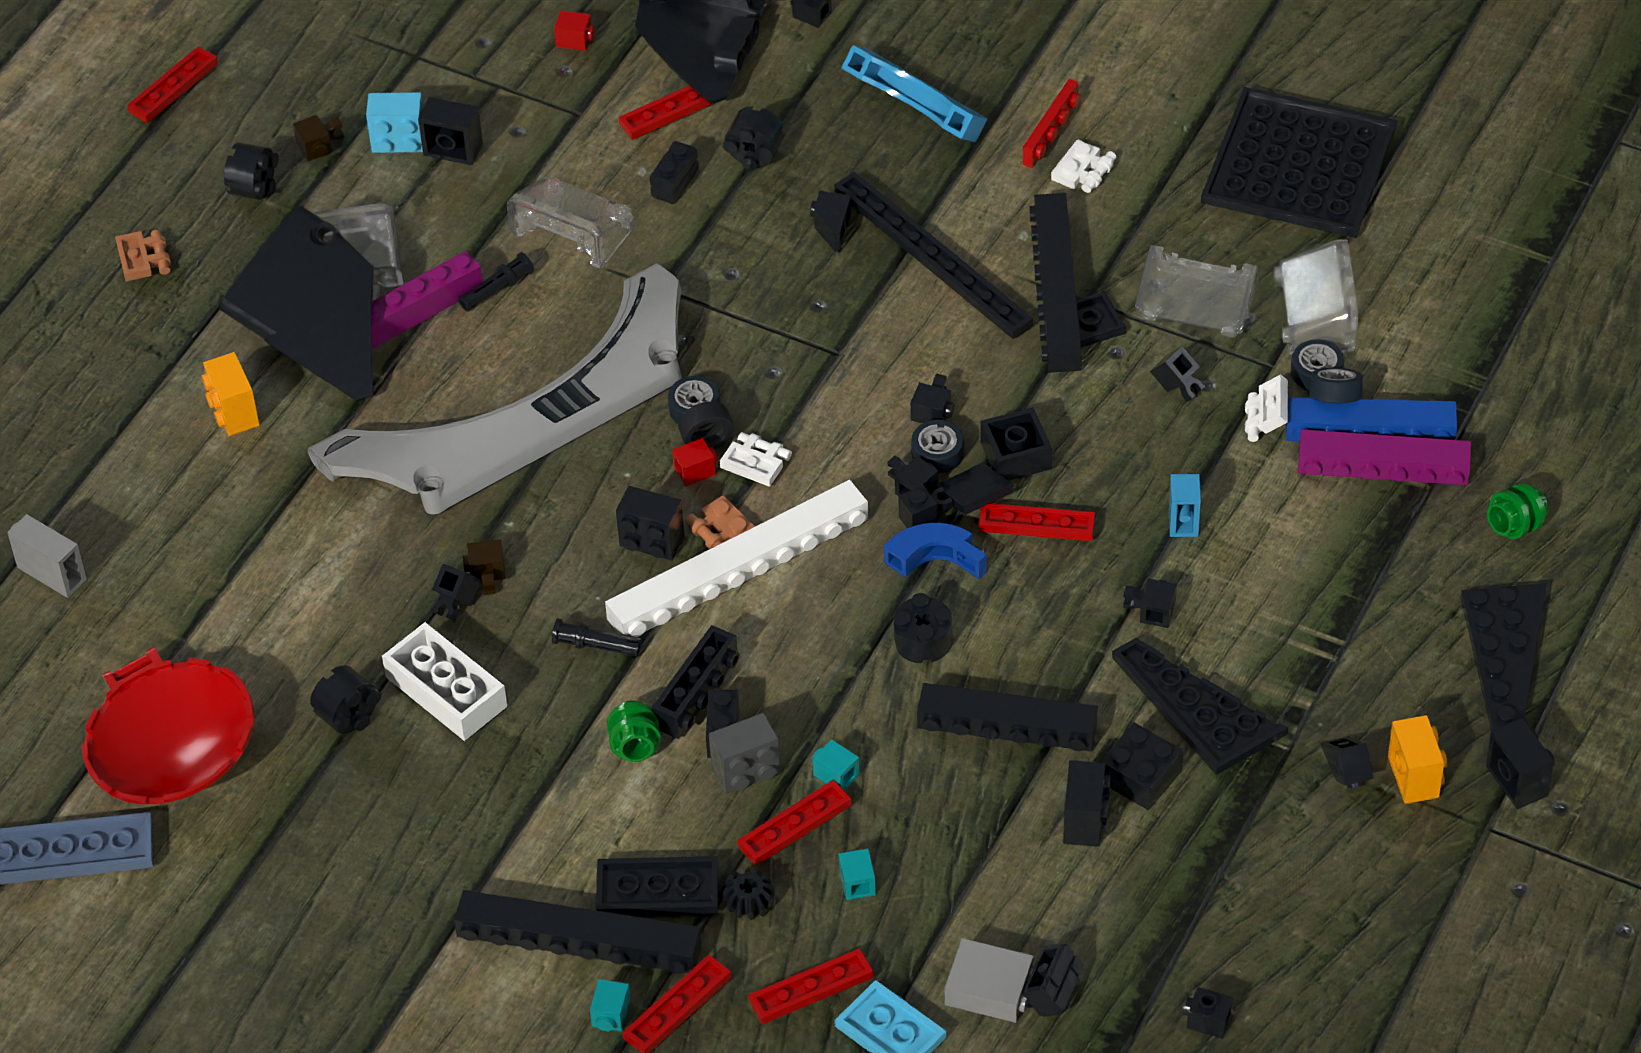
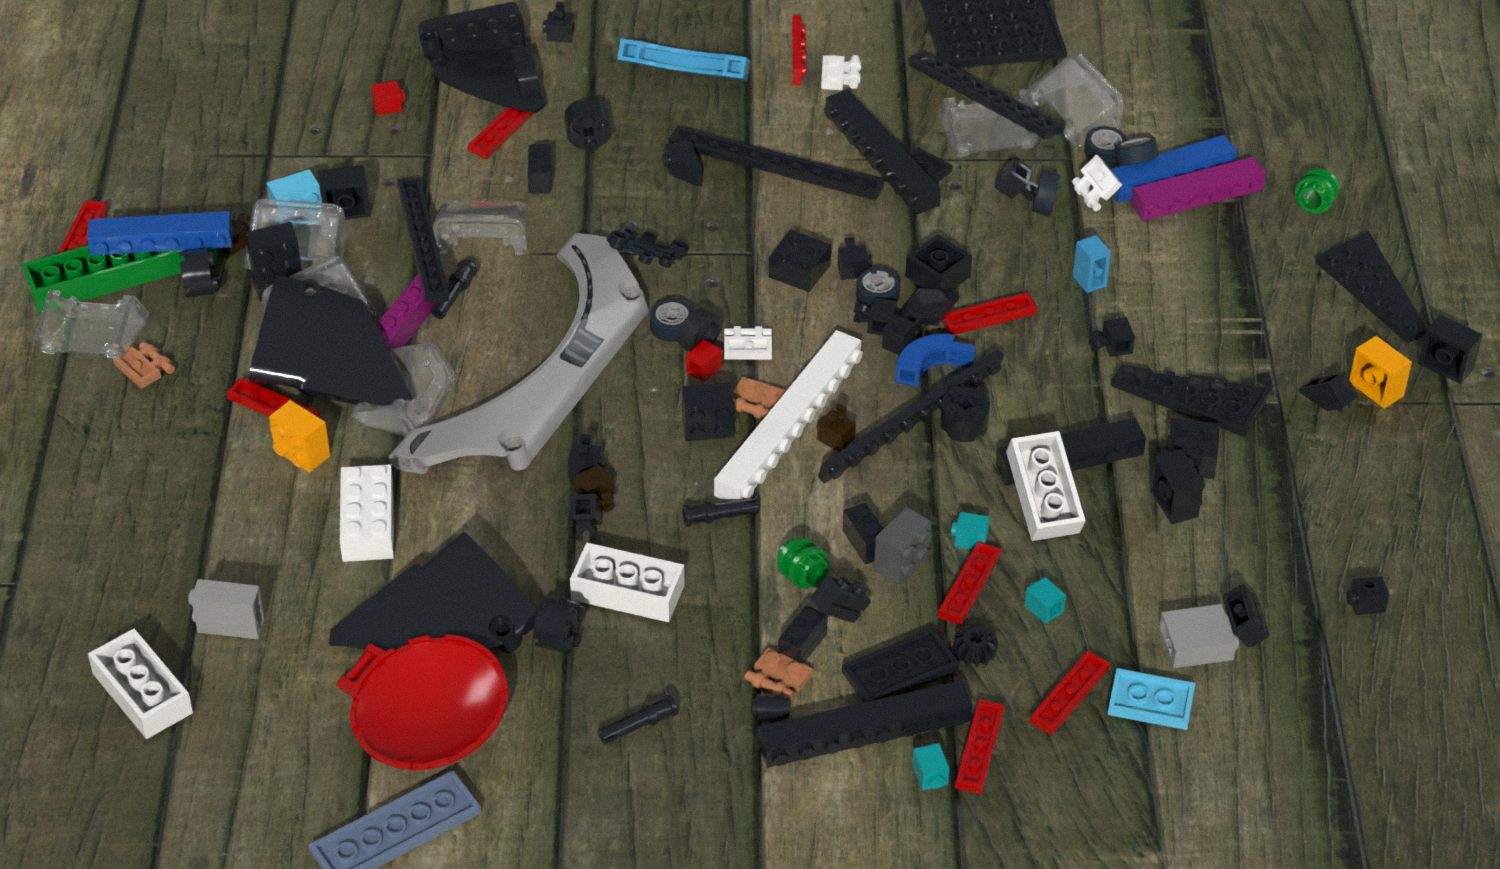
camera: 30 degrees left, 5 degrees down
black brick [652,625,740,739] -> none
none -> green brick [21,245,219,313]
none -> clear windscreen [33,290,150,359]
none -> blue brick [87,211,233,255]
none -> red plate [226,378,321,419]
none -> clear windscreen [245,199,348,276]
none -> black brick [245,222,303,302]
none -> black panel [329,532,538,653]
none -> white brick [340,464,394,562]
none -> clear windscreen [352,341,455,436]
none -> black plate [397,178,449,303]
none -> black brick [568,434,607,477]
none -> black pin [597,693,678,745]
none -> black plant [606,229,689,268]
none -> nougat plate [745,648,813,701]
none -> black brick [751,694,790,721]
none -> black brick [769,230,831,292]
none -> black brick [778,606,828,664]
none -> black brick [811,576,871,623]
none -> dark brown brick [816,403,856,452]
none -> black plate [818,349,1004,484]
none -> black plate [908,51,1062,139]
none -> white brick [1006,431,1086,541]
none -> black wheel [1032,170,1060,216]

